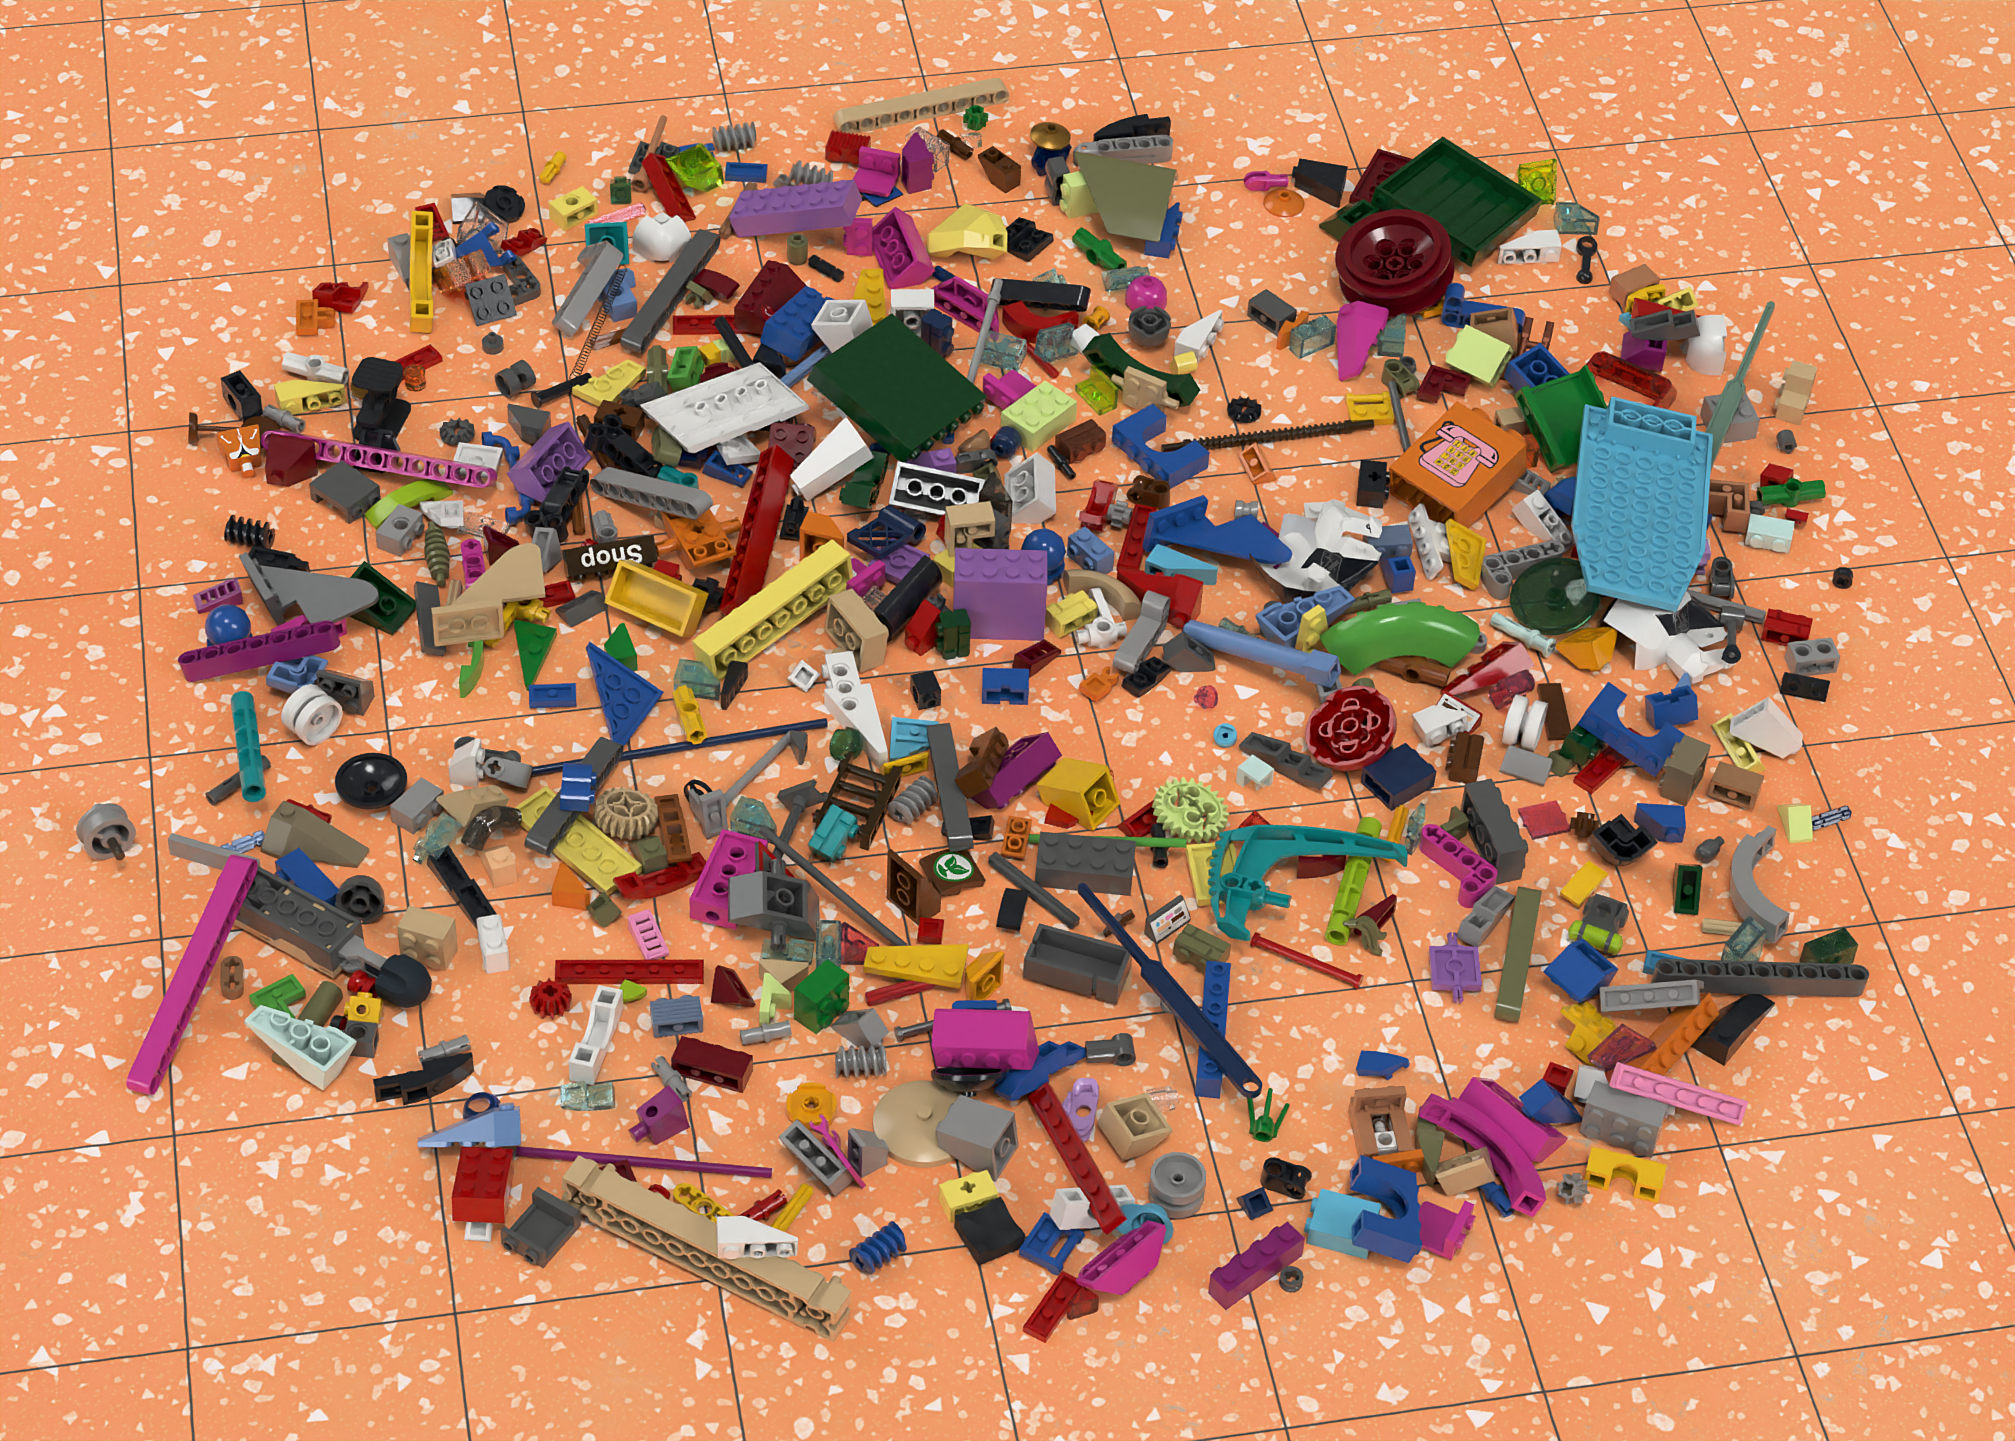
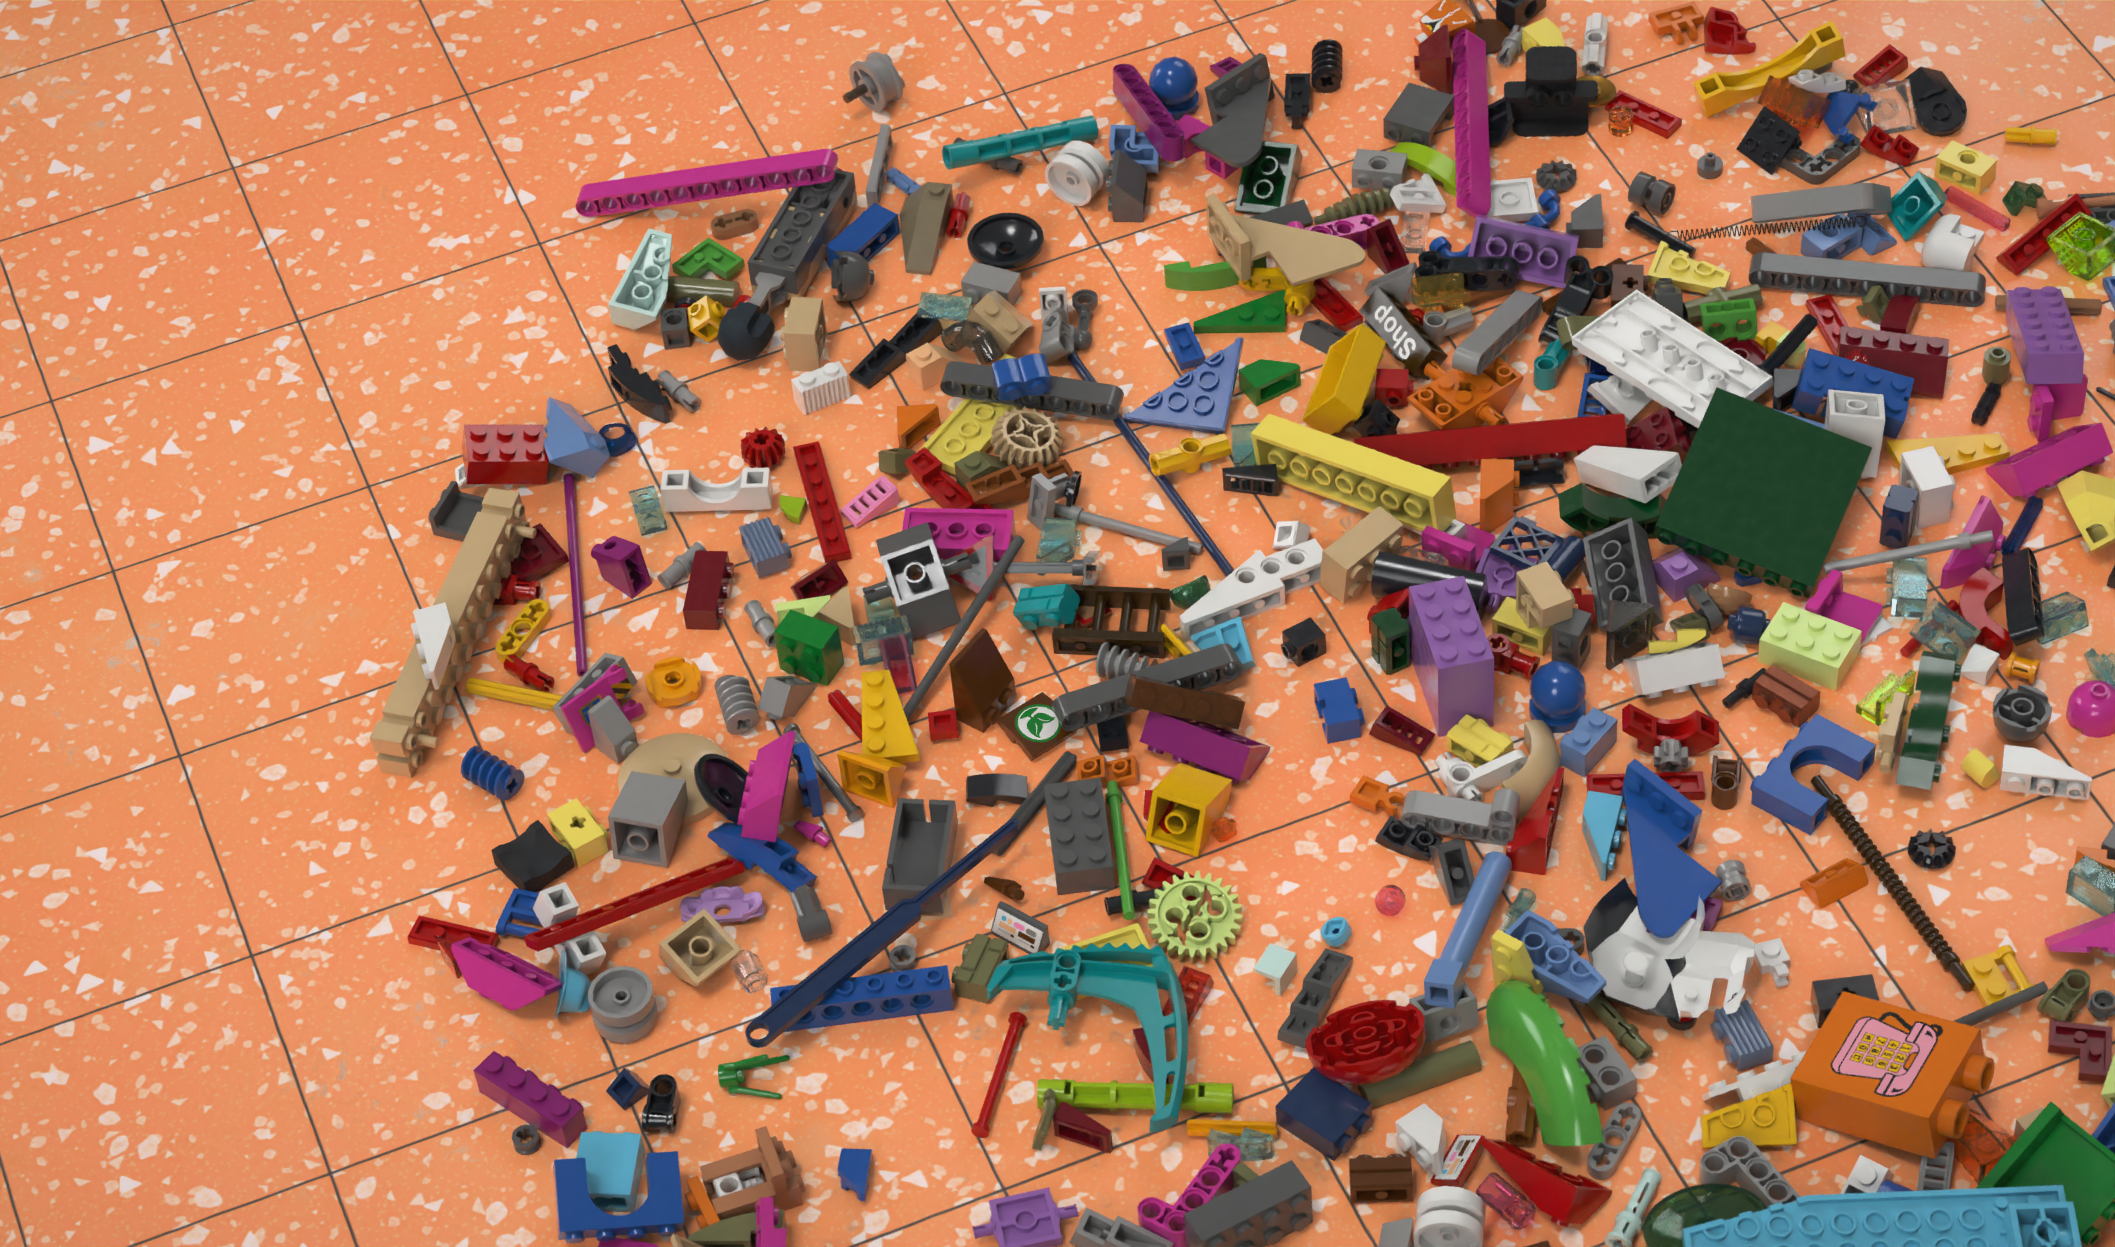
camera: 85 degrees right, 0 degrees up
blue slope [1379,556,1416,594] -> none
none -> clear yellow bracket [1411,272,1471,311]
none -> light yellow slope [1648,628,1706,654]

